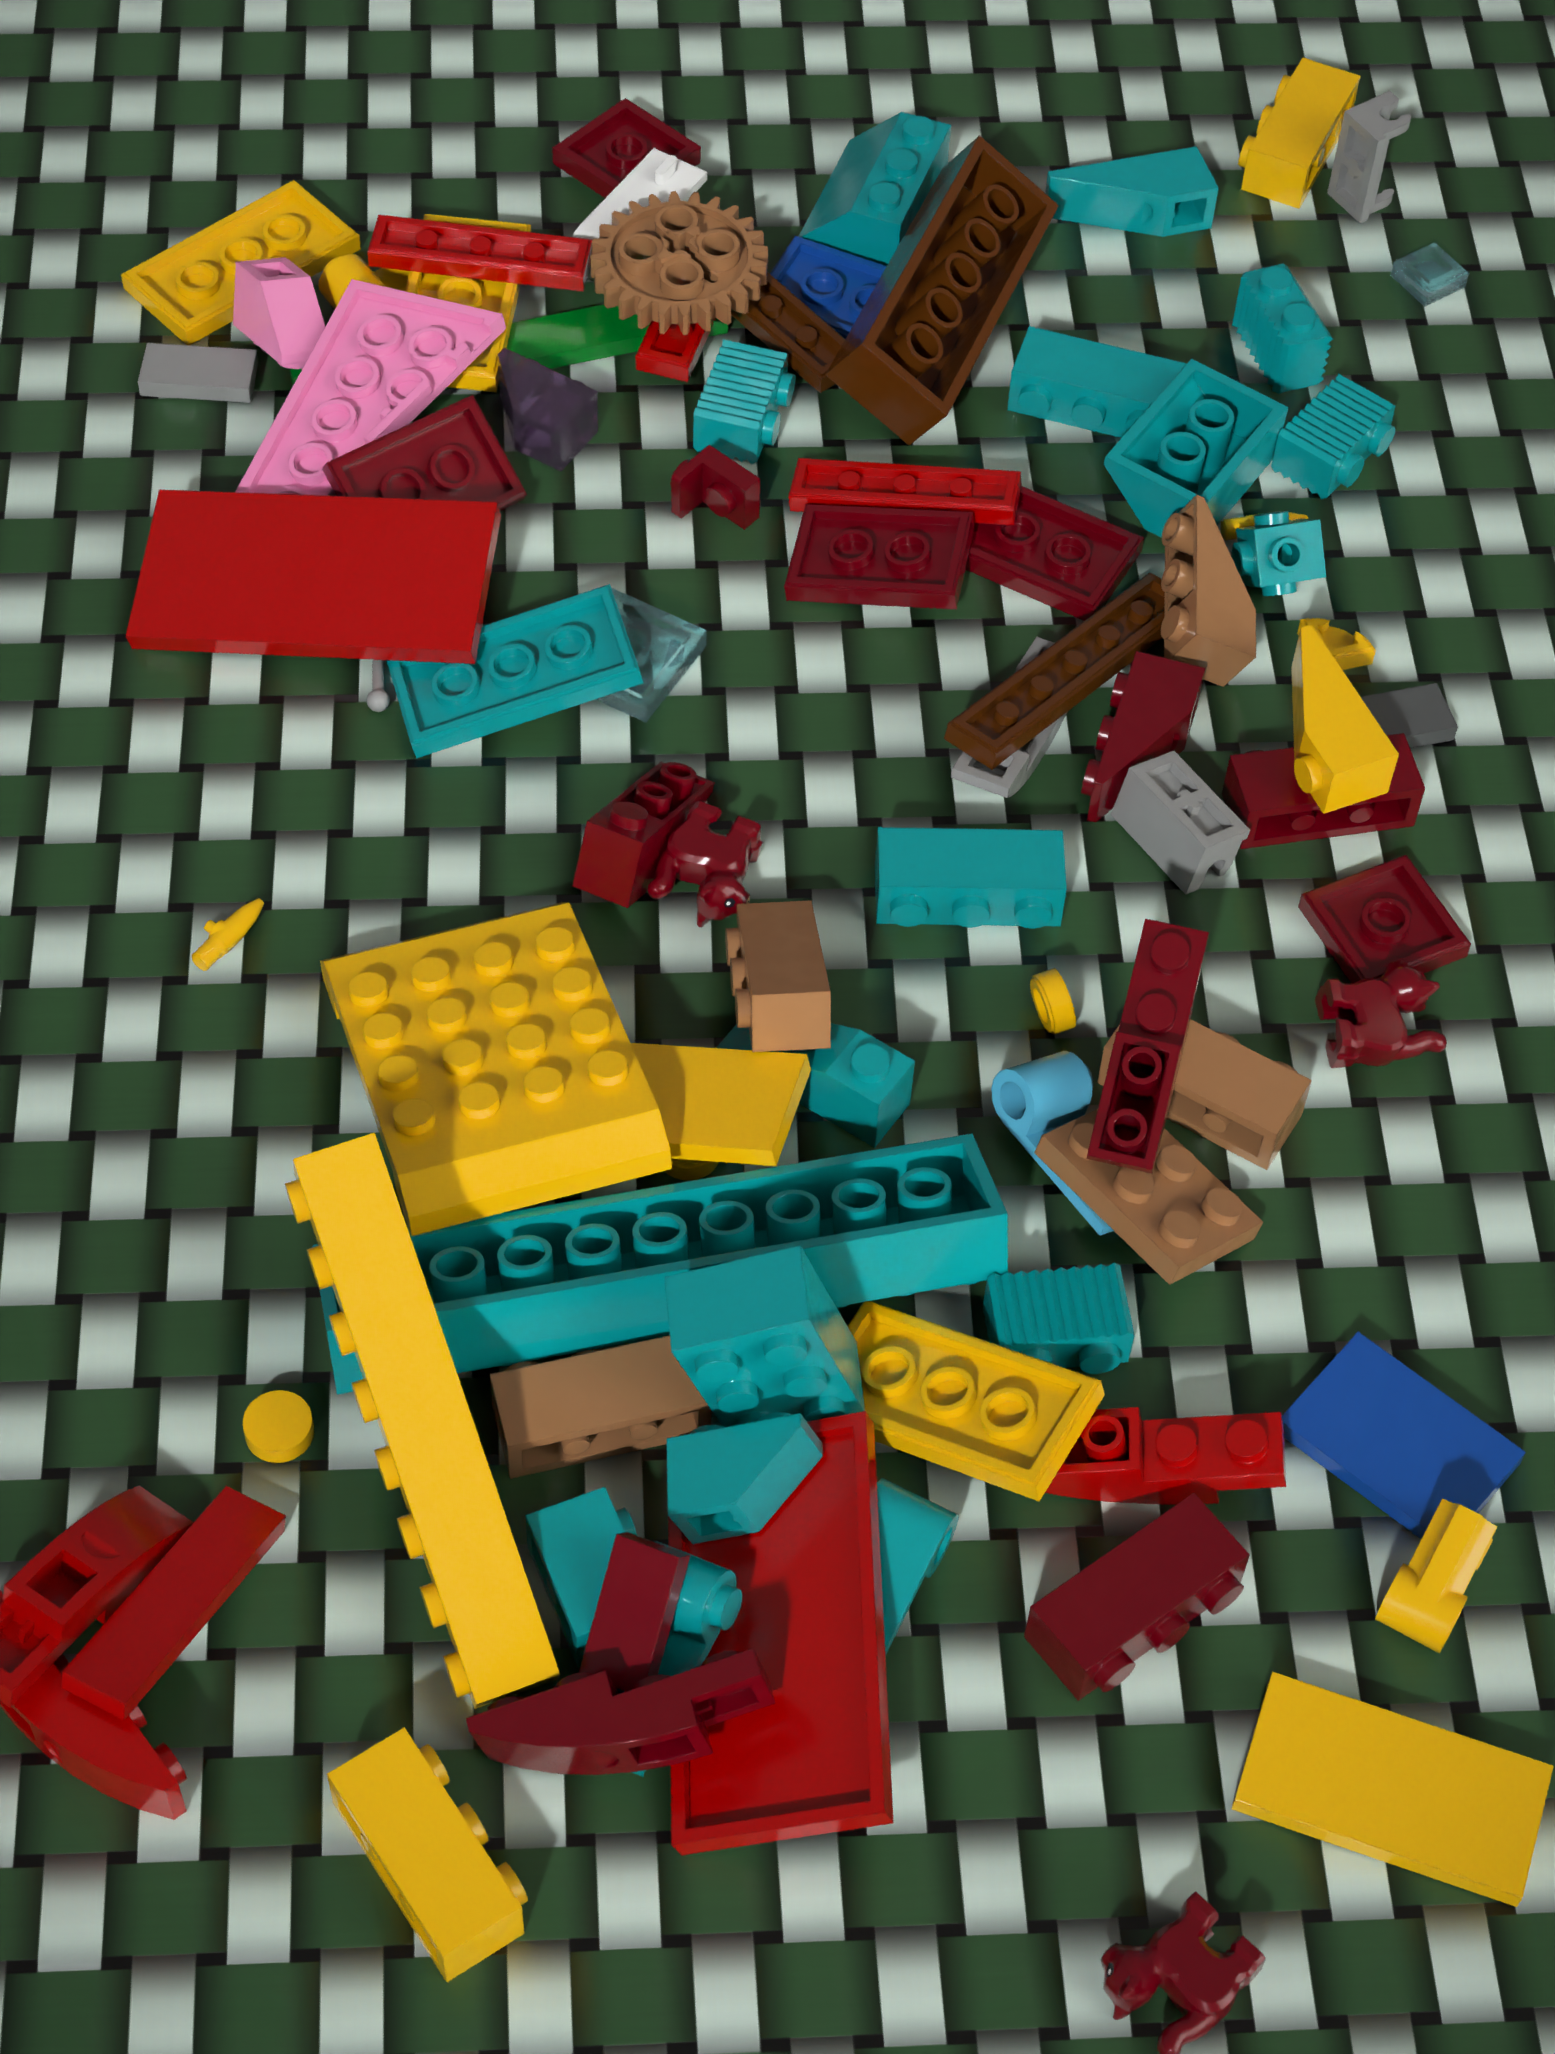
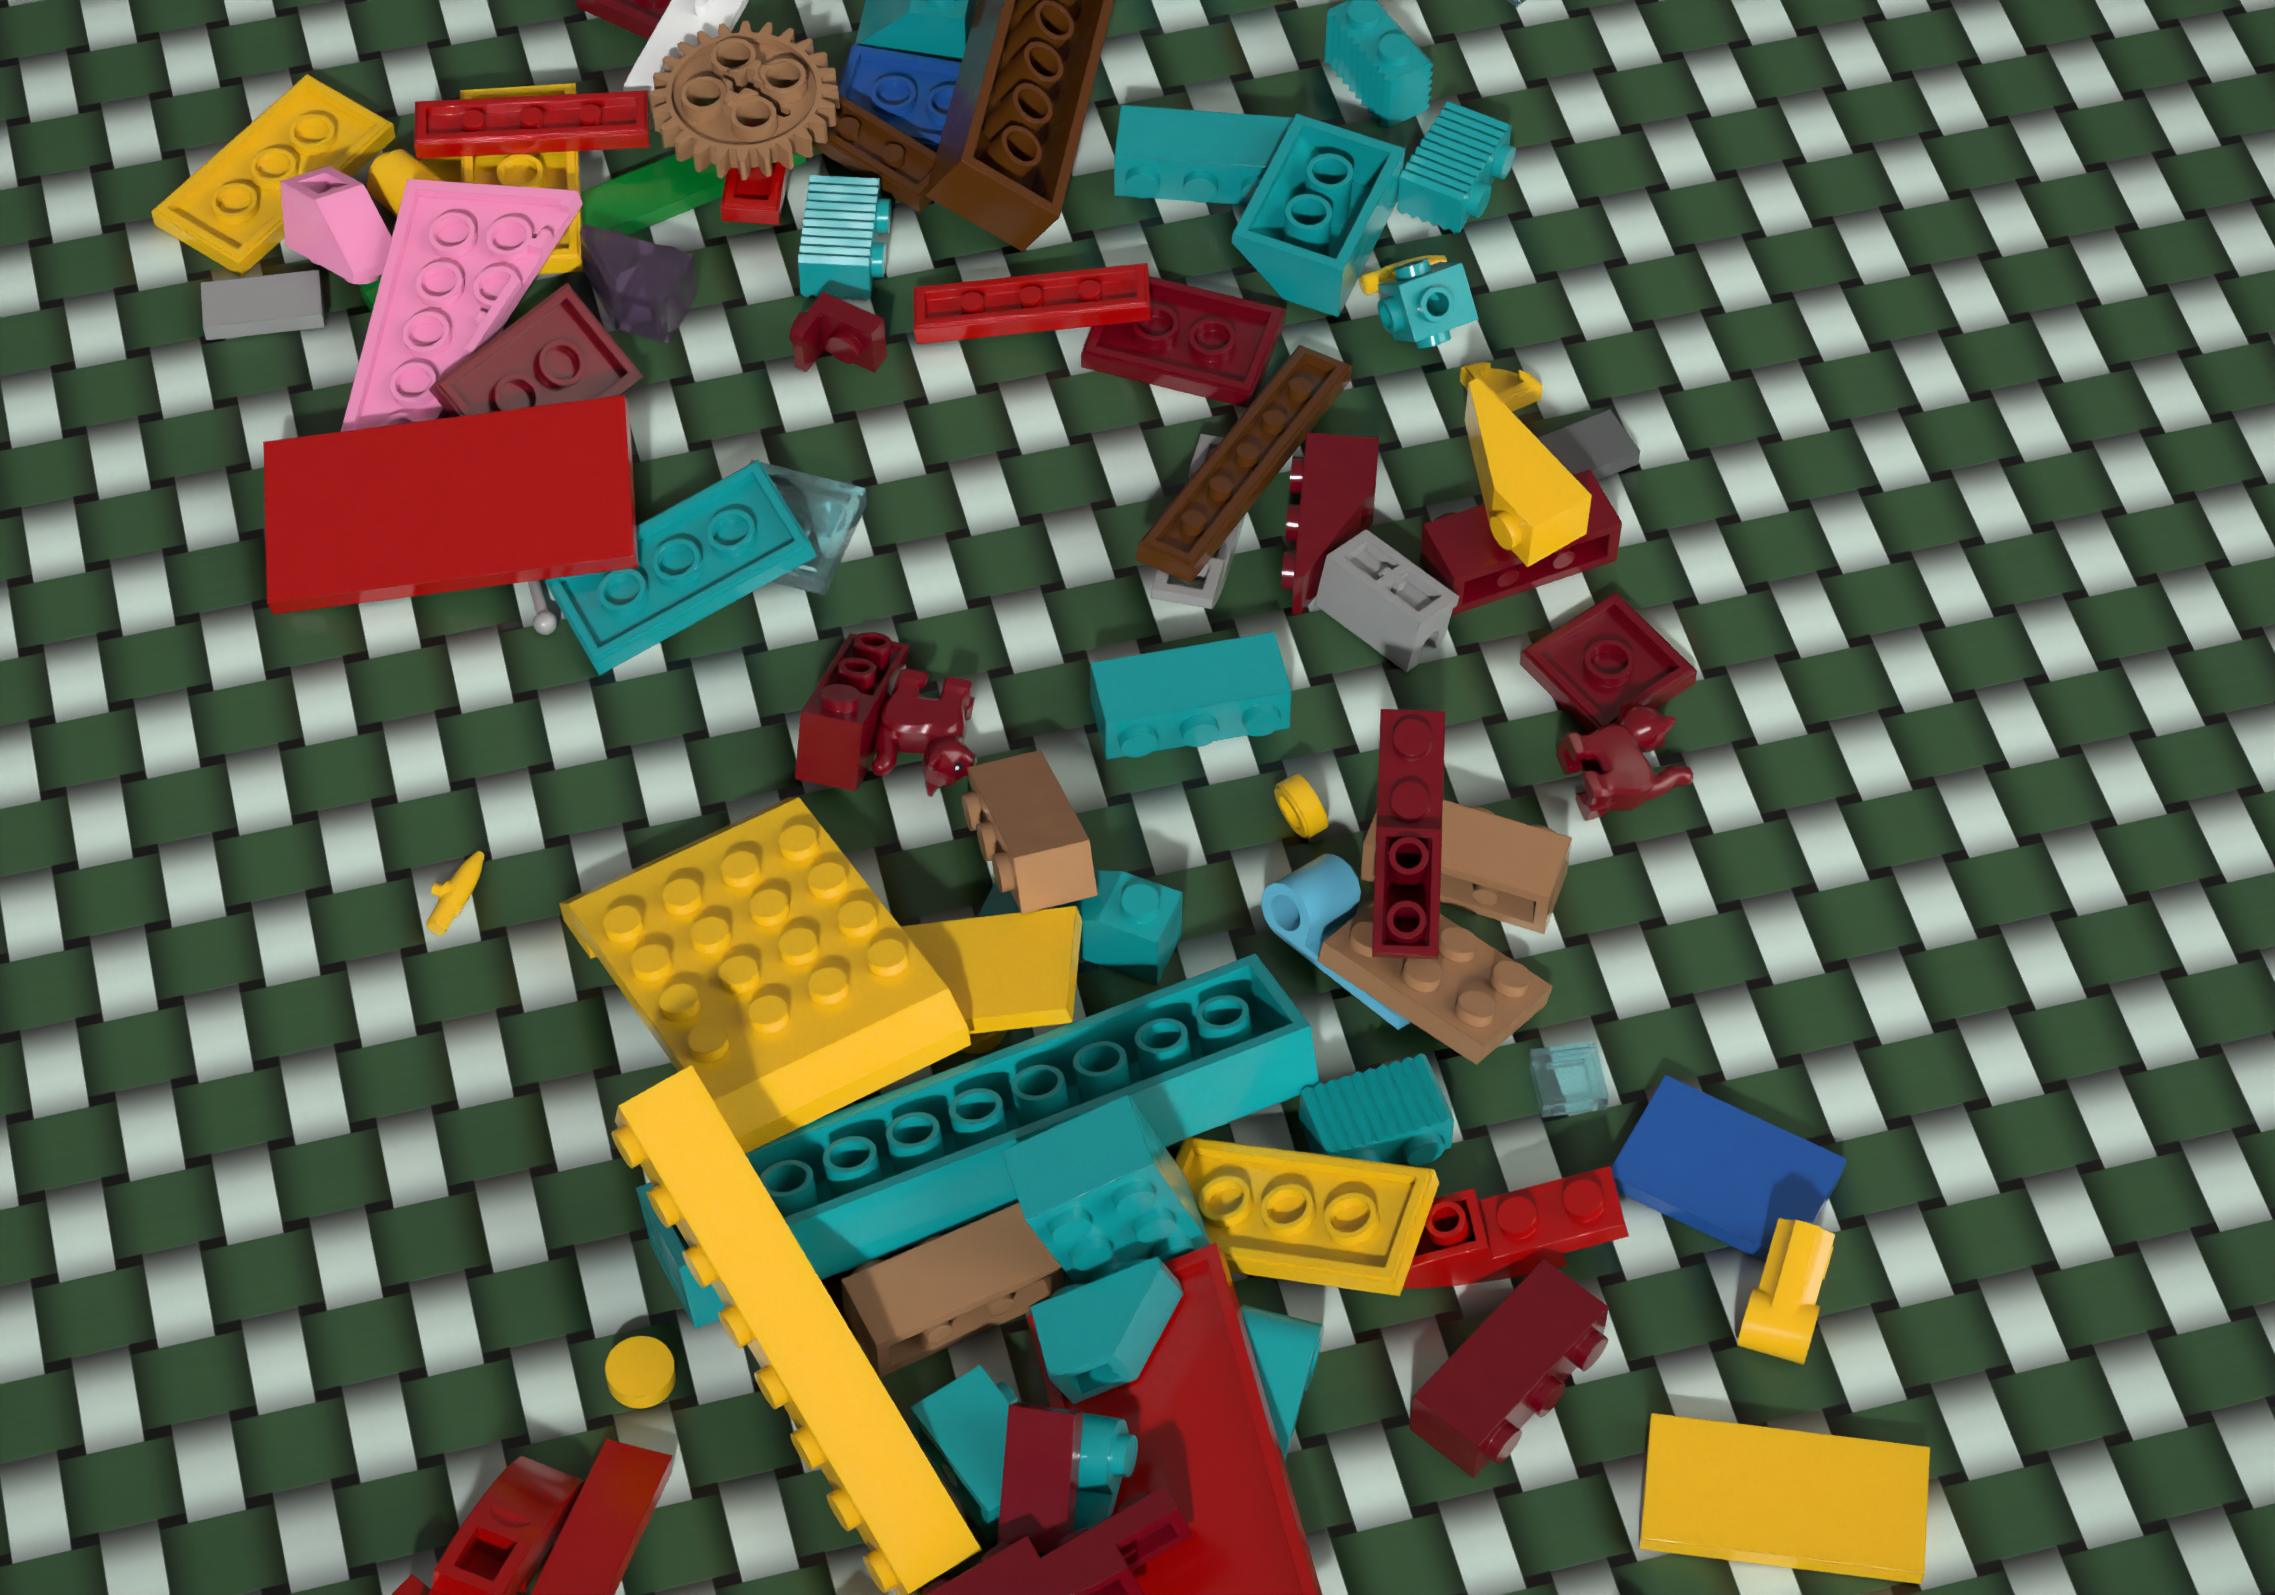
camera: 10 degrees left, 0 degrees up
dark red tile [784,504,975,610] -> none
medium nougat slope [1161,495,1256,687] -> none
none -> clear light blue tile [1529,1042,1609,1118]

